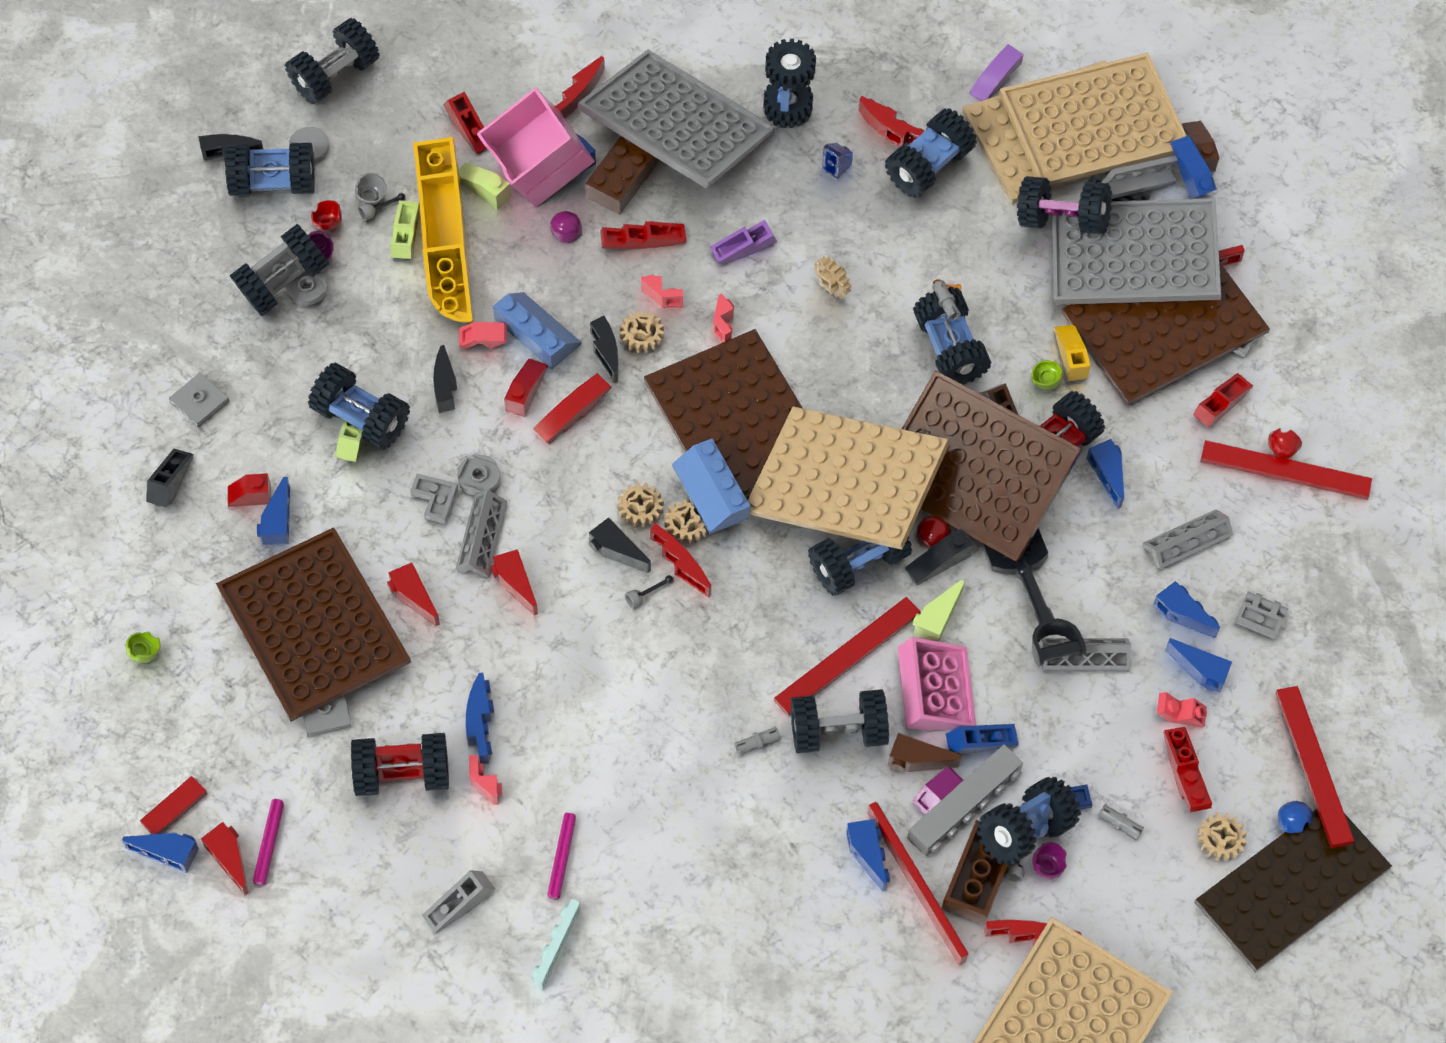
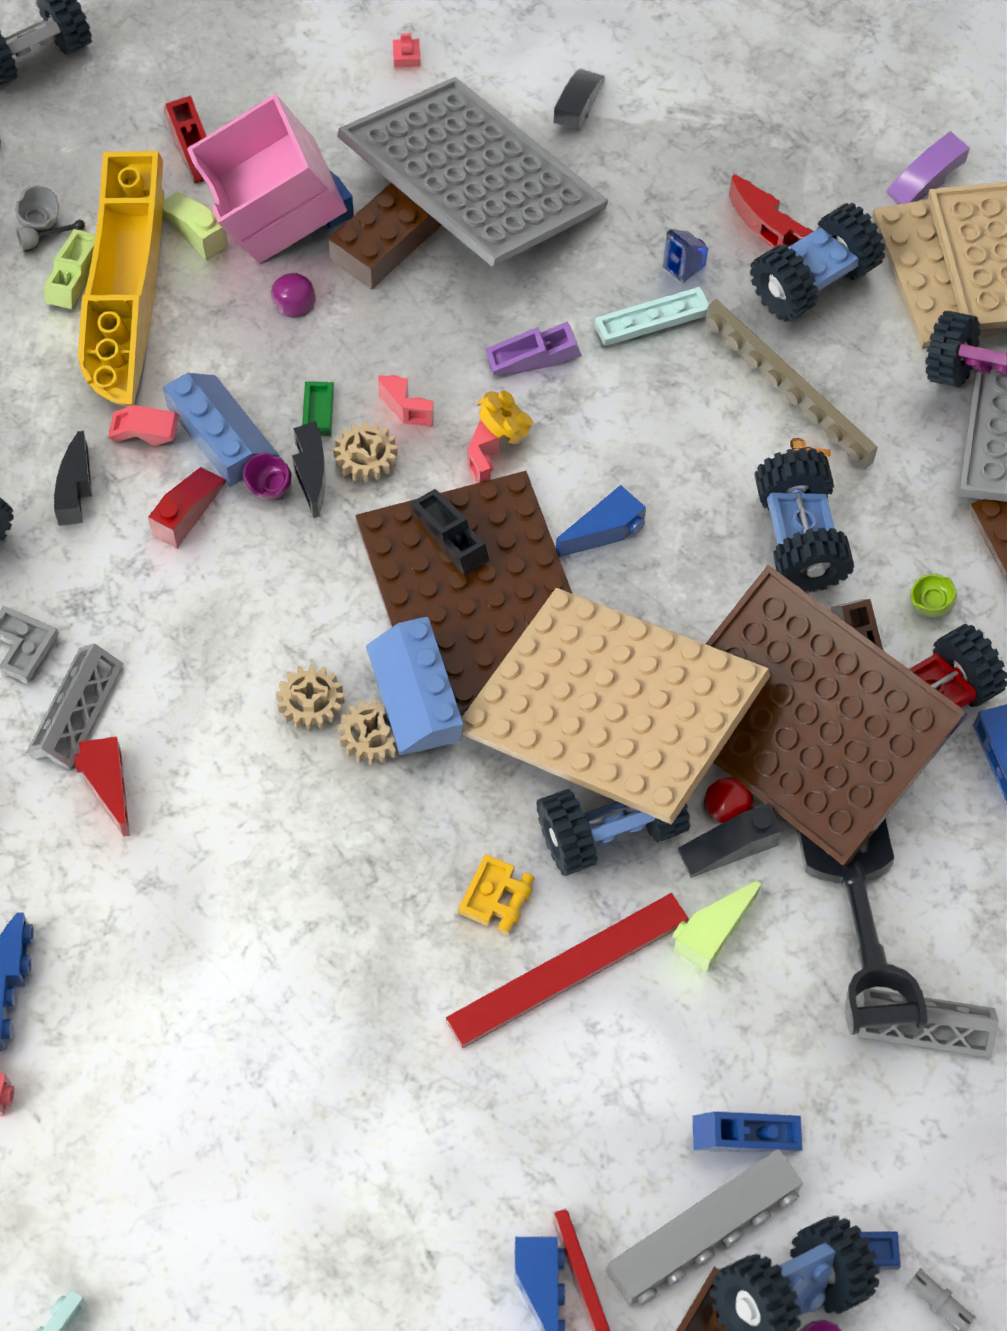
camera: 10 degrees right, 0 degrees up
light grey plate [457,455,501,496] -> none
red slope [533,373,612,444] -> none
dark pink axle [547,812,576,899] -> none
red slope [555,56,605,119] -> none
black slope [589,517,651,573] -> none
red slope [600,221,687,249] -> none
hinge [625,575,673,609] -> none
red slope [650,523,712,598] -> none
light grey pin [734,726,781,756] -> none
black plate [763,38,816,128] -> none
black plate [791,689,889,753] -> none
tan gear [814,256,852,298] -> none
reddish brown slope [888,733,962,772] -> none
bright pink slope [898,637,976,731] -> none
magenta slope [912,766,963,815] -> none
light grey pin [932,280,961,321] -> none
yellow slope [1054,325,1091,381] -> none
none -> magenta hair [243,452,292,500]
none -> green tile [302,381,334,436]
none -> coral tile [393,33,421,67]
none -> black slope [410,489,490,575]
none -> yellow plate [458,854,535,935]
none -> yellow plate [477,390,533,444]
none -> black slope [553,68,605,130]
none -> blue slope [556,485,646,557]
none -> light aqua plate [594,287,709,347]
none -> dark tan plate [706,299,878,469]

